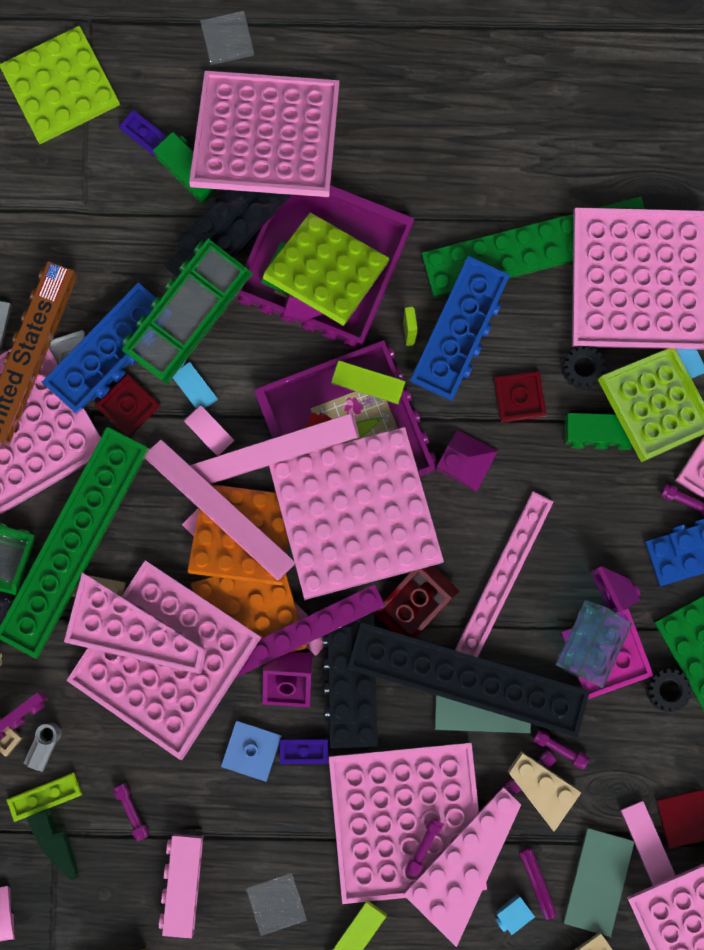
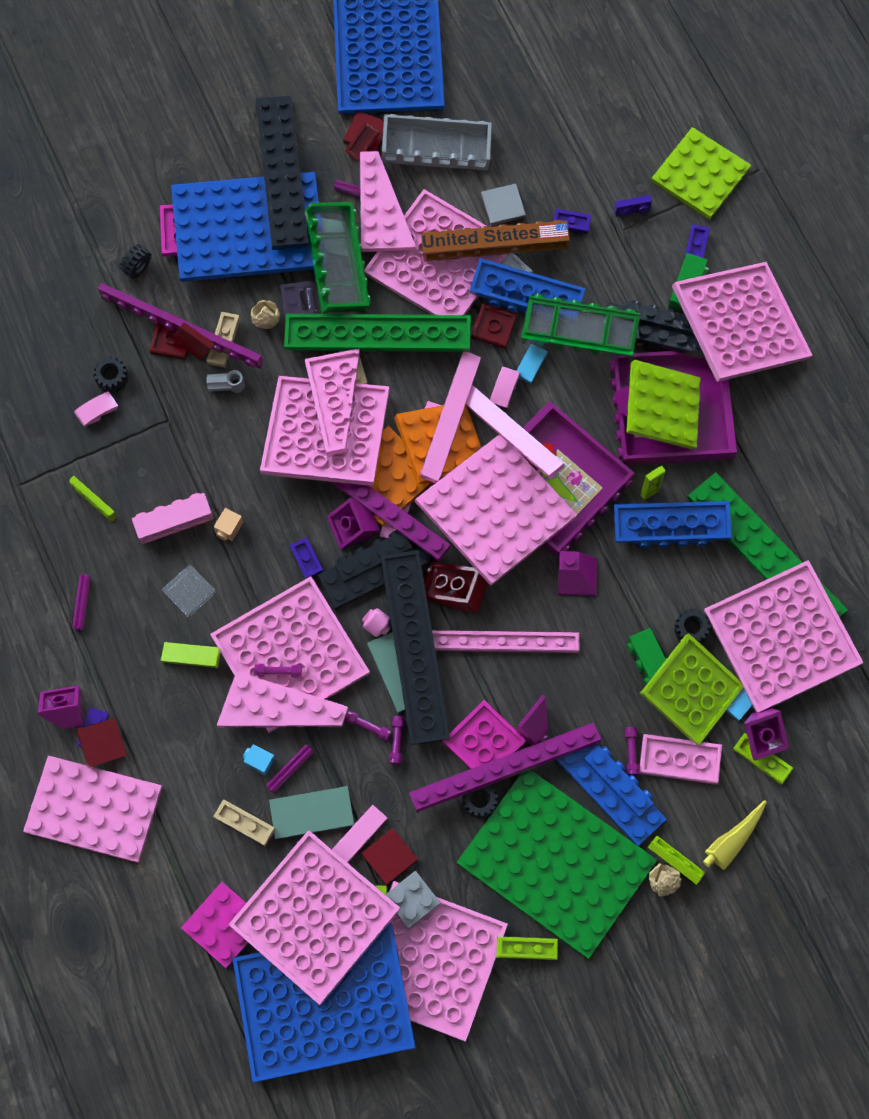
camera: 65 degrees right, 10 degrees down
lime tile [6,772,83,822] -> none
clear green slope [27,810,80,880] -> none
magenta bar [113,783,150,842] -> none
clear tile [200,11,254,65] -> none
medium blue plate [221,721,282,782] -> none
lime tile [331,360,405,404] -> none
dark red tile [493,371,547,423] -> none
tan wing [508,751,581,831] -> none
clear light blue slope [556,600,632,688] -> none
none -> light nougat brick [214,508,243,541]
none -> bright pink head [362,608,391,637]
none -> magenta plate [409,723,601,813]
none -> dark purple plate [553,209,591,234]
none -> dark purple plate [614,195,652,216]

